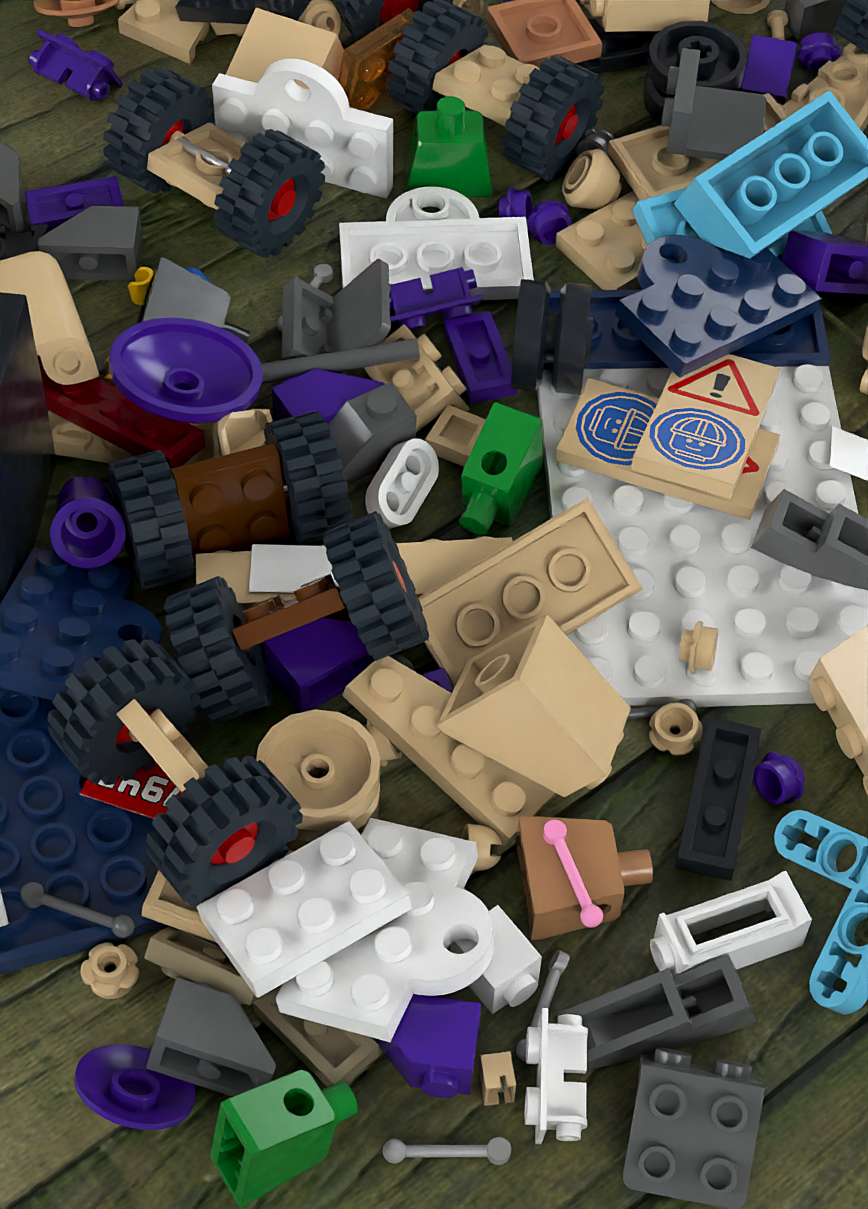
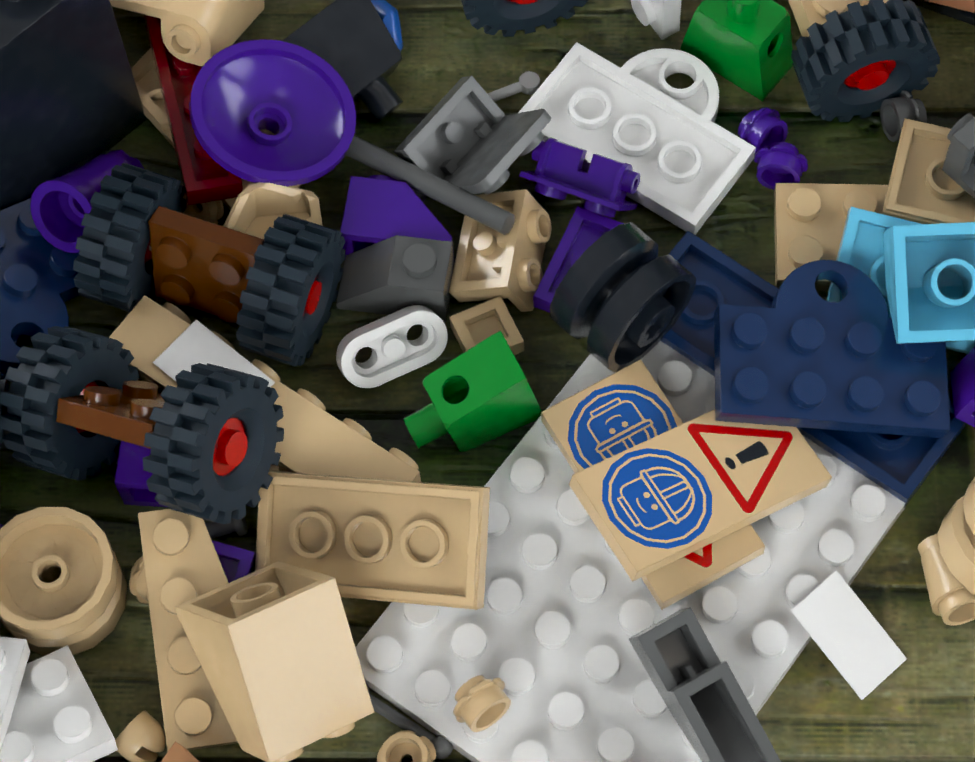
camera: 45 degrees right, 10 degrees up
tan cone [562,149,622,210] -> none

